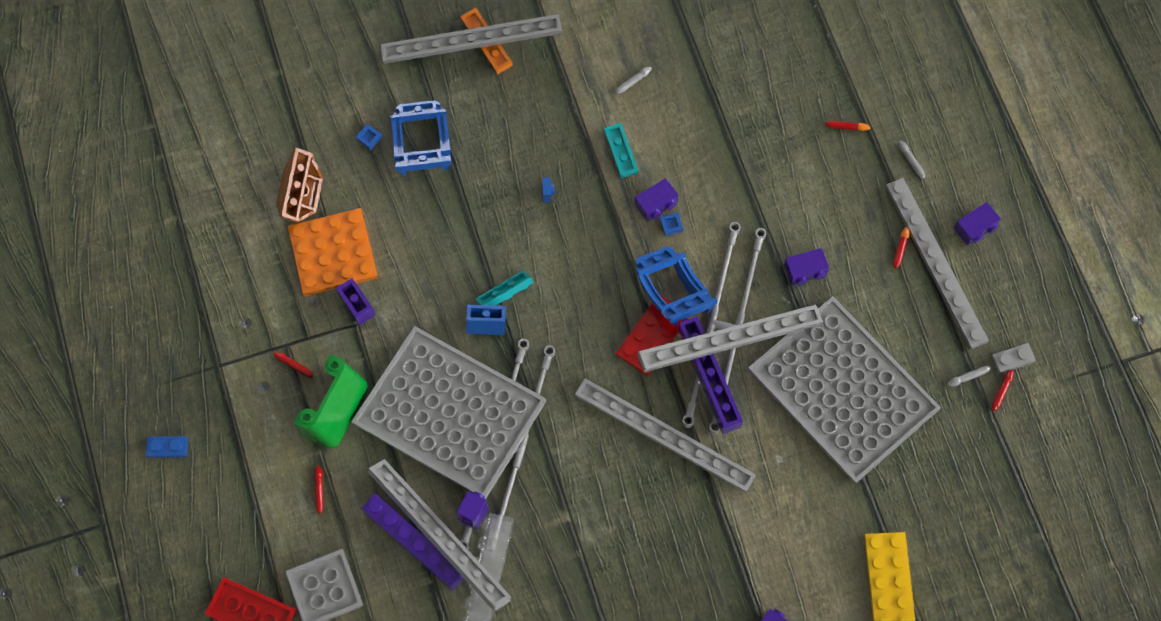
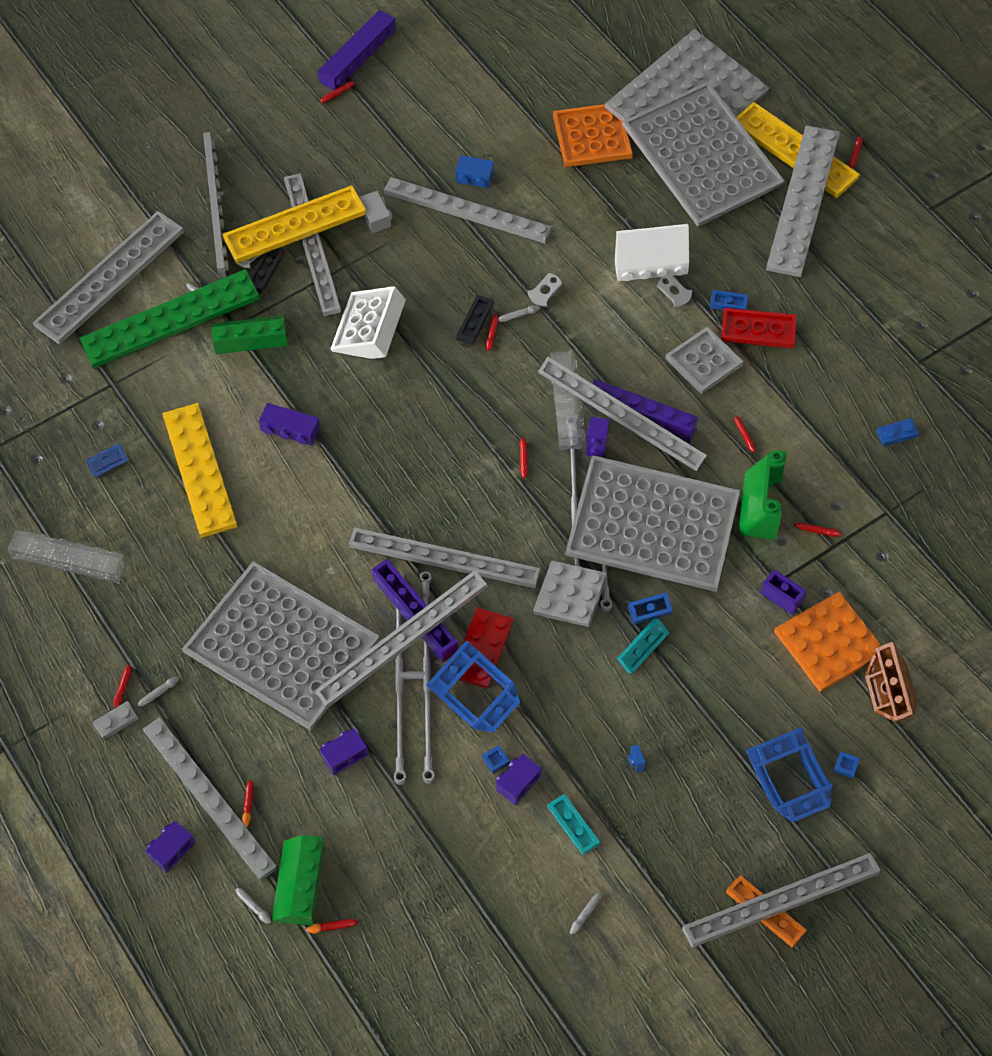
camera: 165 degrees right, 10 degrees down
none -> clear brick [7,530,127,584]
none -> green slope [271,835,325,926]
none -> red piece [519,438,528,478]
none -> light grey plate [533,561,607,627]

